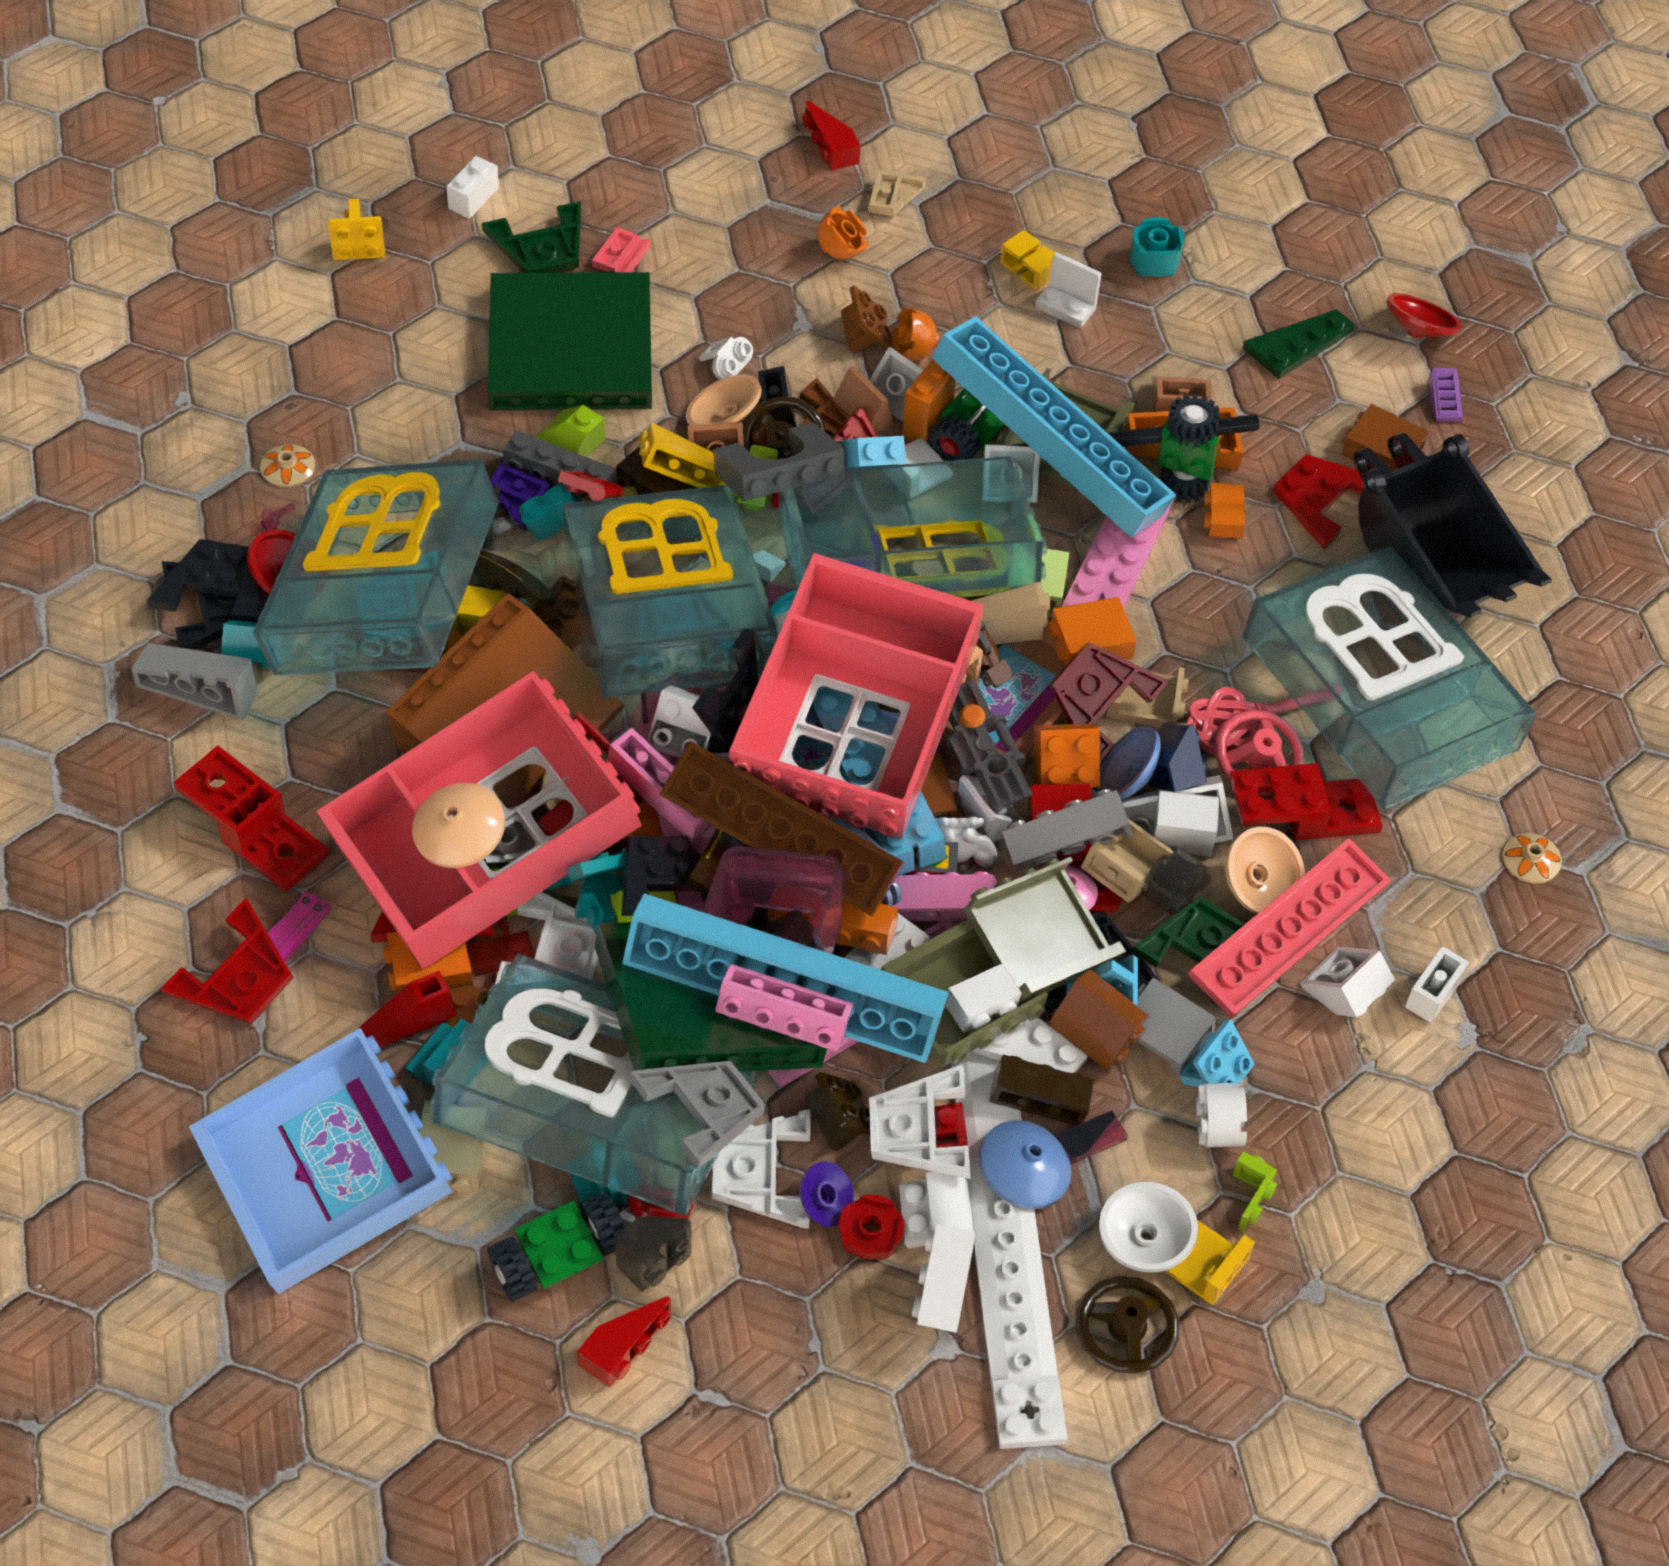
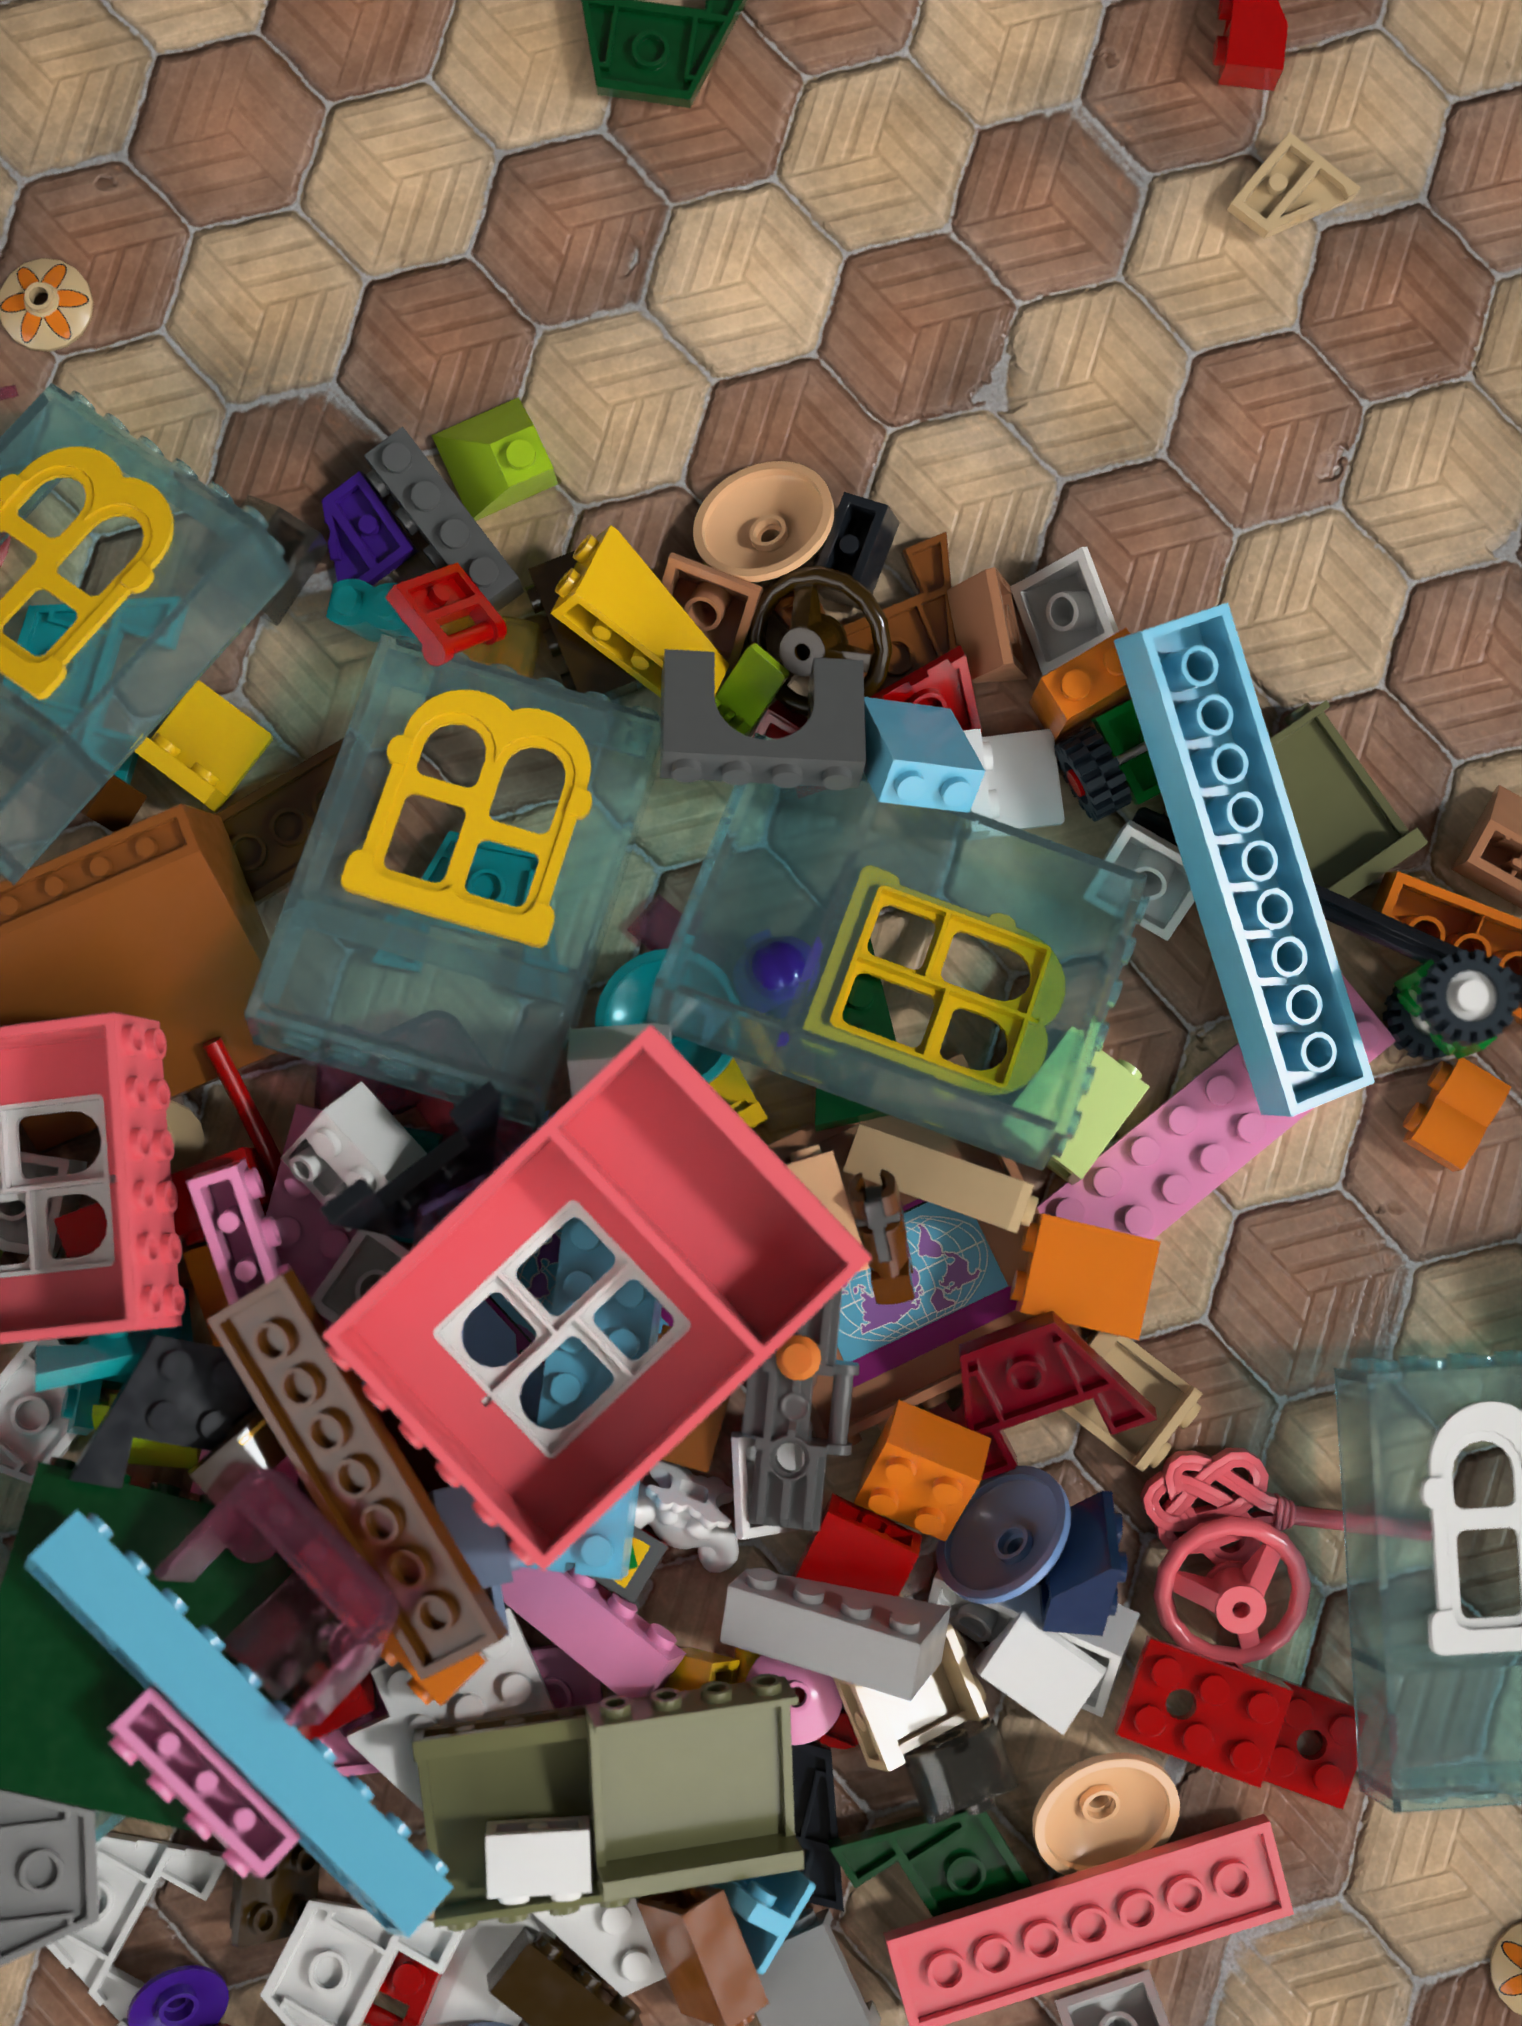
camera: 30 degrees right, 30 degrees up
dark brown slope [457,549,558,608] -> none
dark green panel [488,272,652,411] -> none
coral plate [592,227,650,272] -> none
white bracket [698,337,753,380] -> none
white slope [747,550,786,583] -> none
orange cylinder [817,206,868,260] -> none
dark orange bracket [840,285,892,354] -> none
orange cylinder [891,307,939,362] -> none
yellow piece [1000,230,1055,291] -> none
white bracket [1035,252,1101,329] -> none

